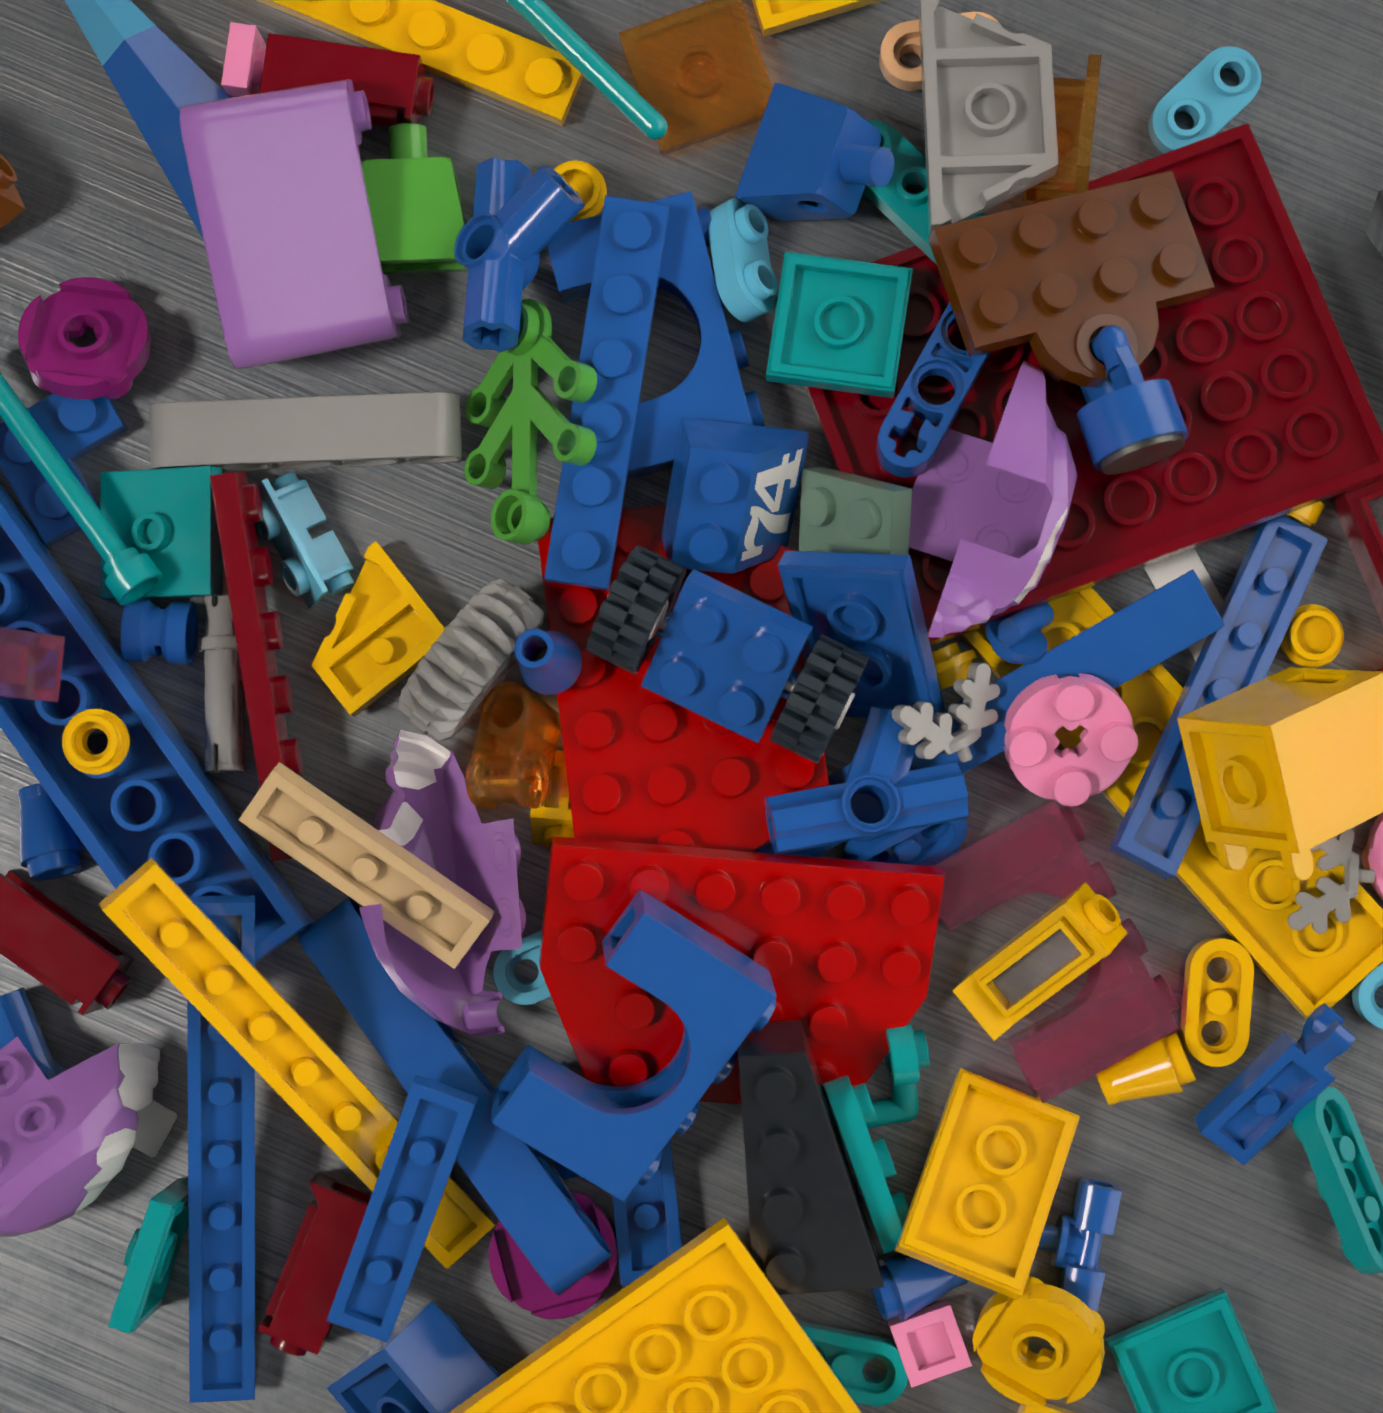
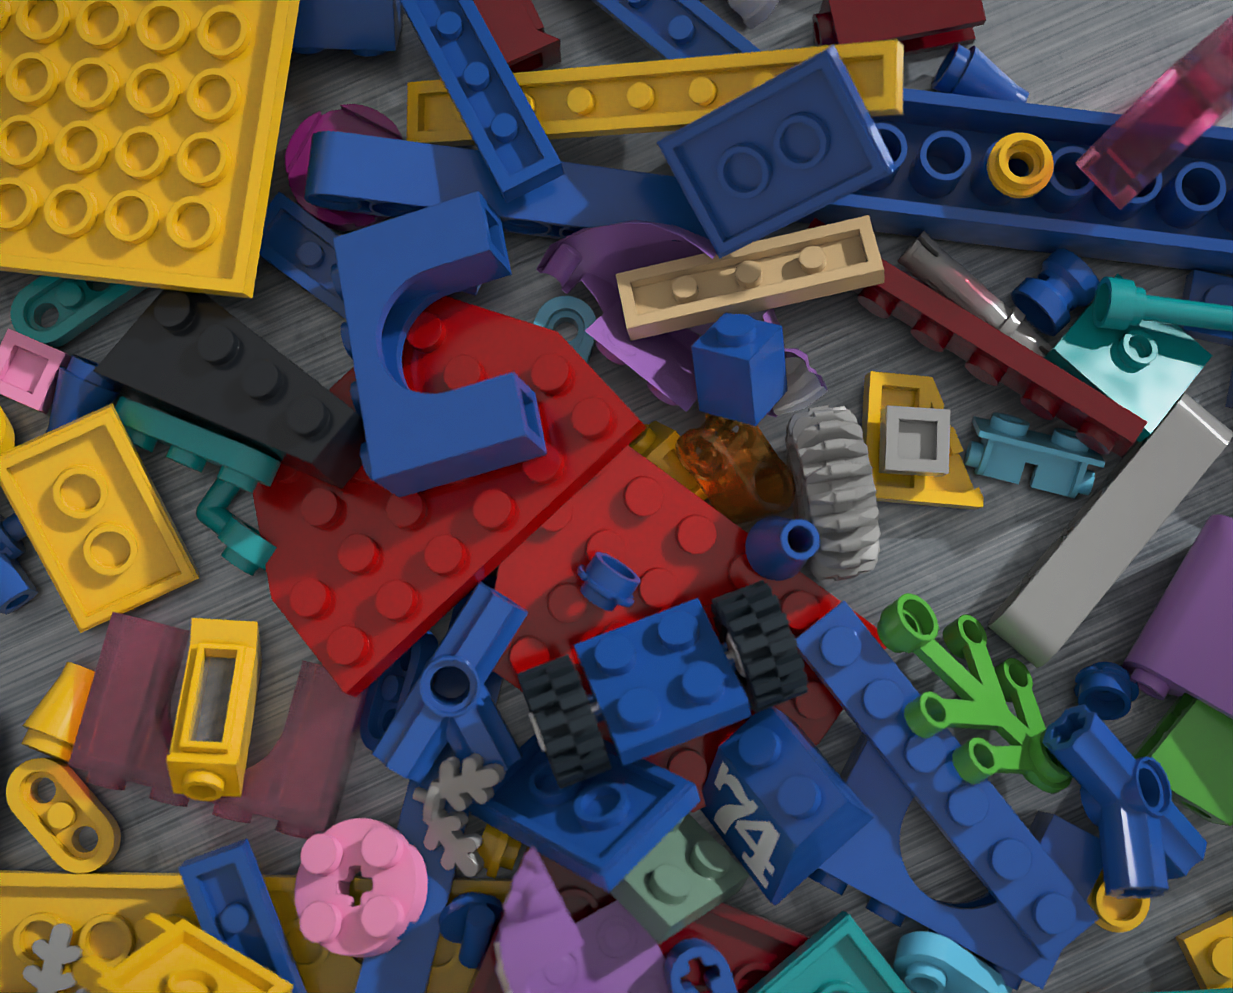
camera: 125 degrees right, 5 degrees down
none -> blue plate [577,552,641,612]
none -> blue tile [657,45,897,259]
none -> blue brick [691,312,788,426]
none -> light grey plate [879,405,951,477]
none -> blue plate [1074,662,1139,720]

